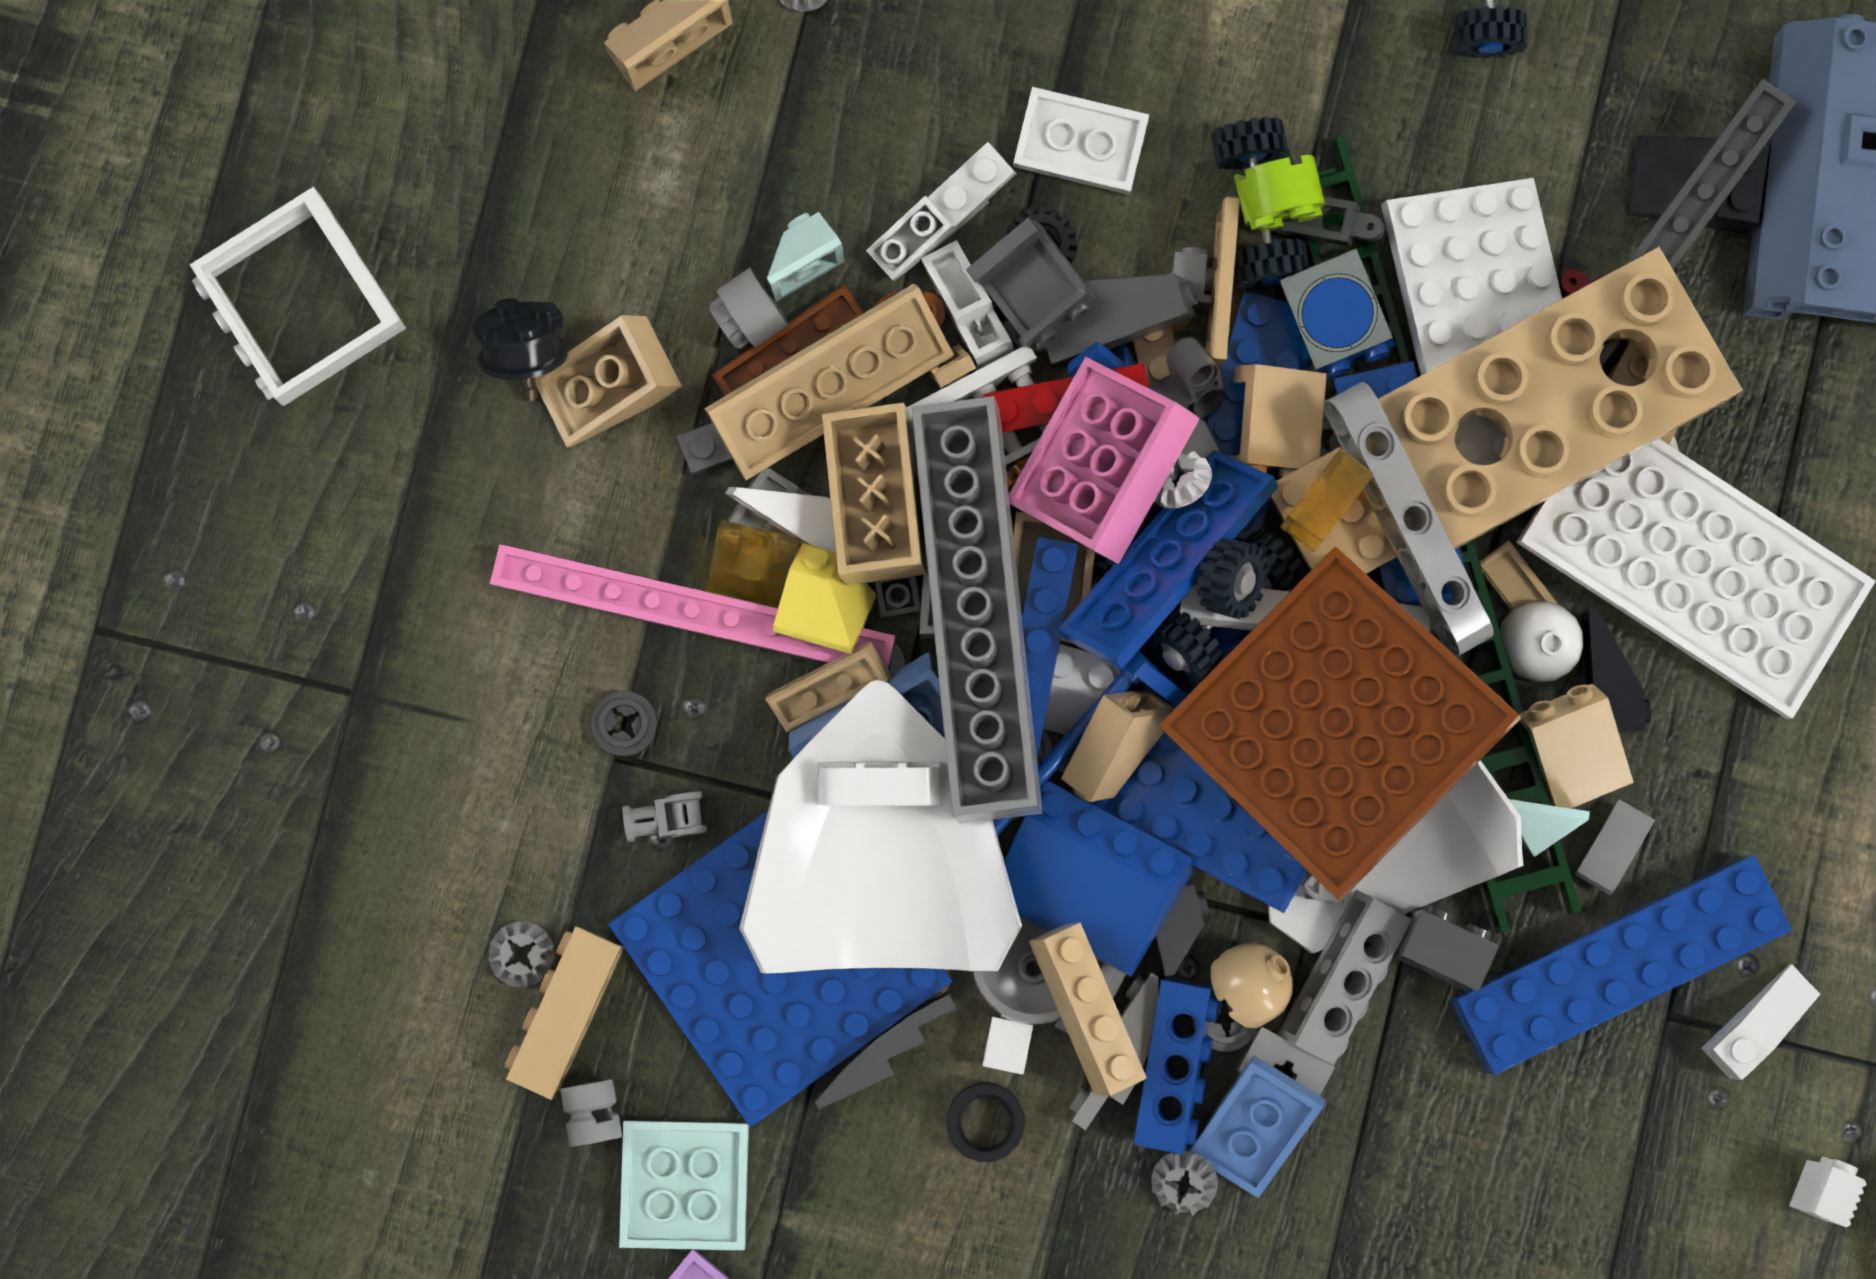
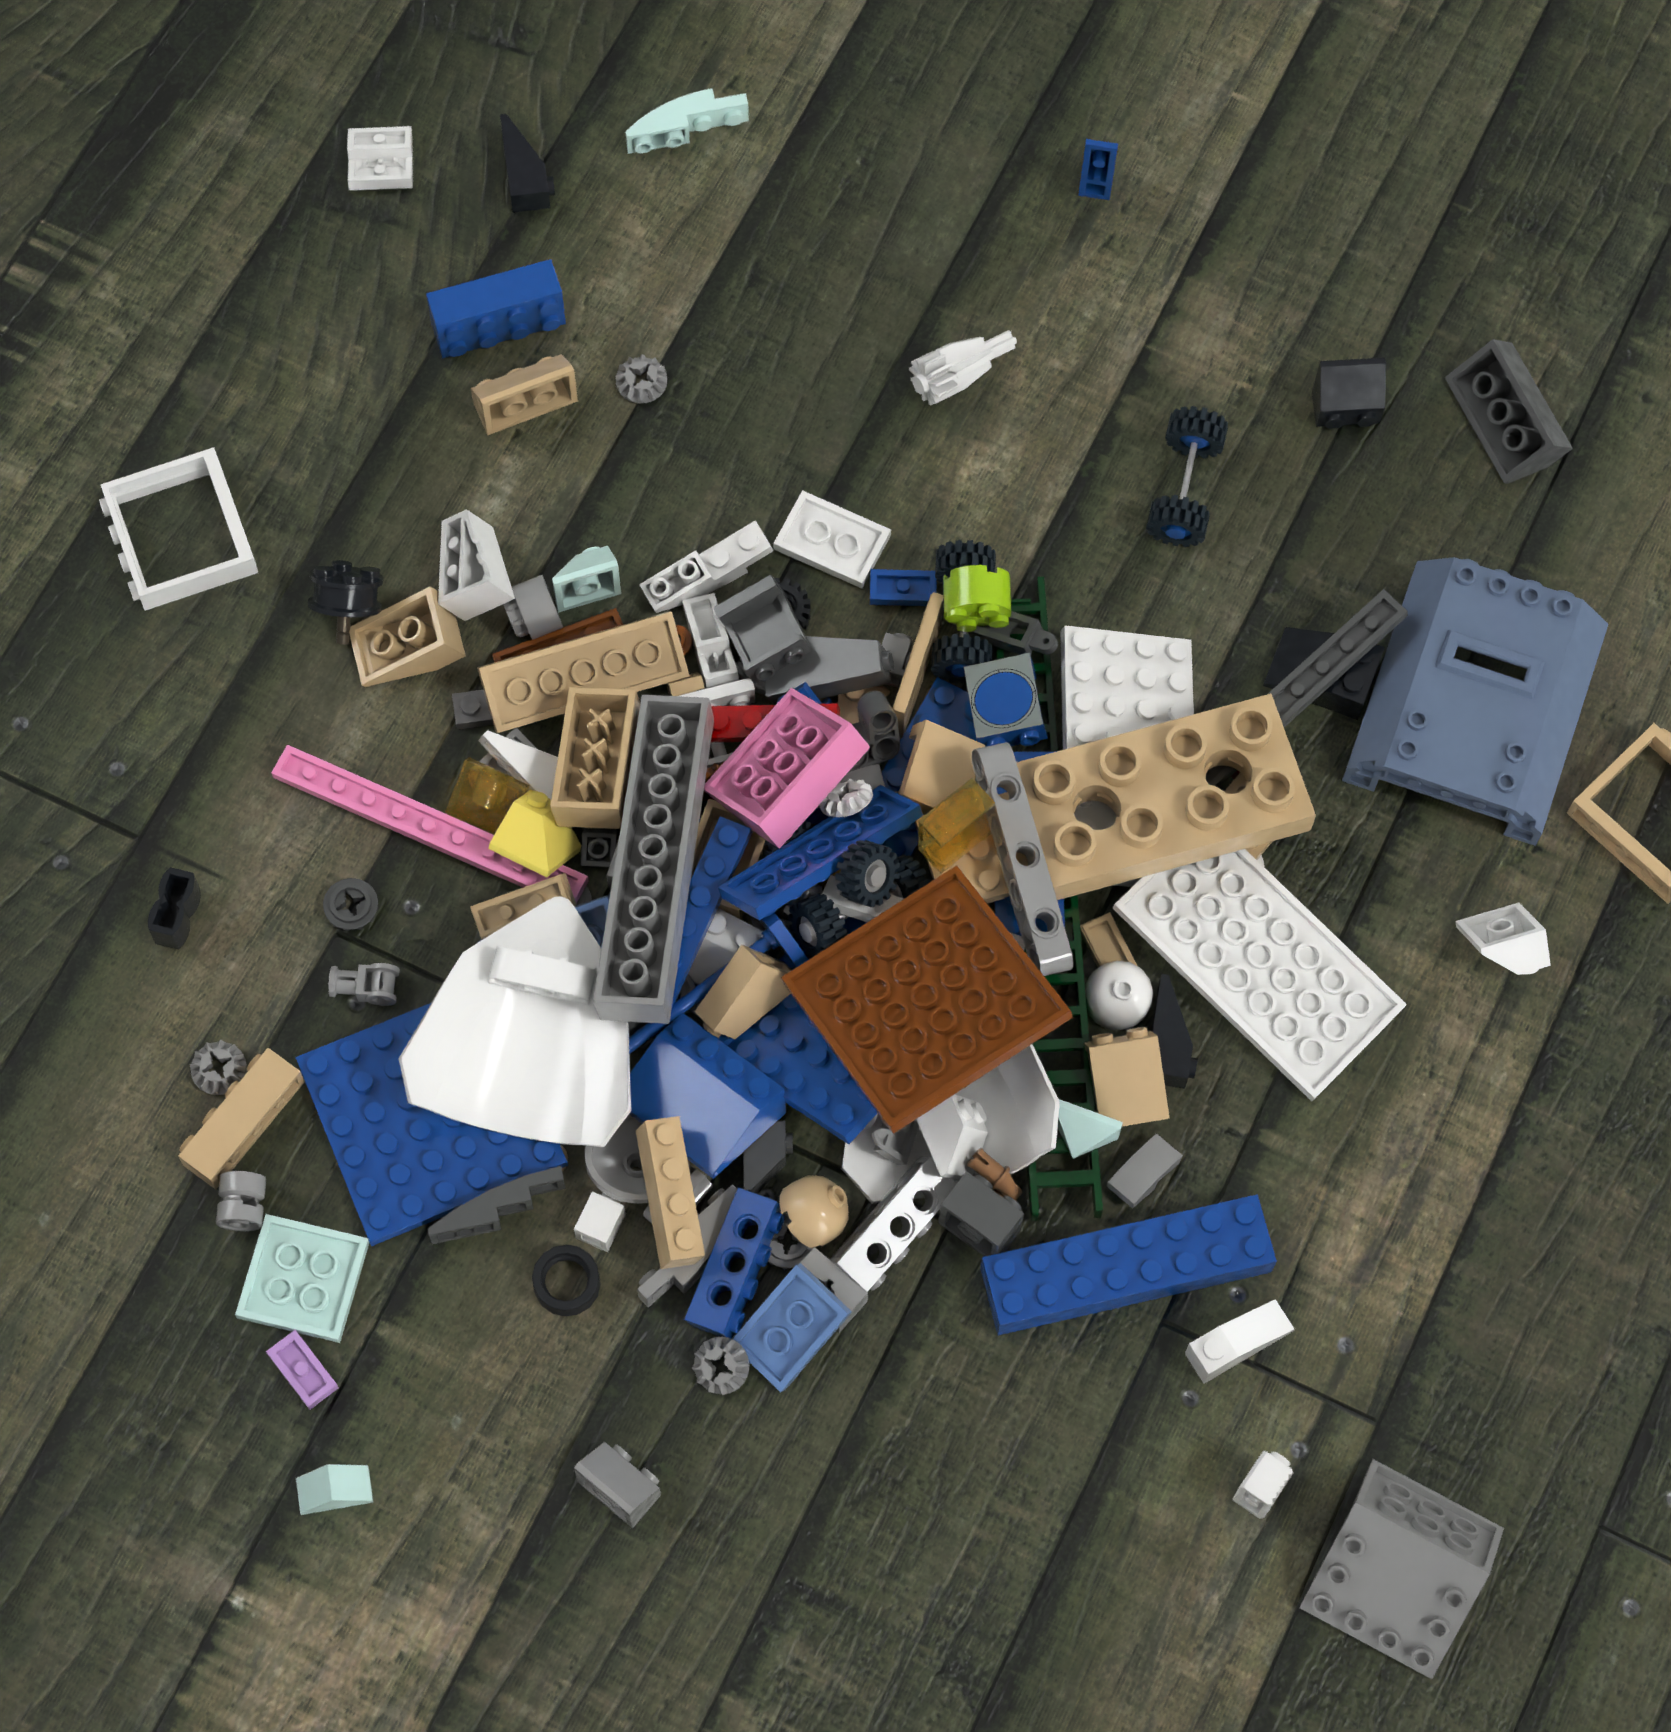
camera: 10 degrees right, 15 degrees down
none -> black brick [148,867,201,950]
none -> white wedge [438,509,515,621]
none -> blue plate [870,569,937,606]
none -> white slope [917,1095,988,1180]
none -> medium nougat piece [967,1148,1022,1201]

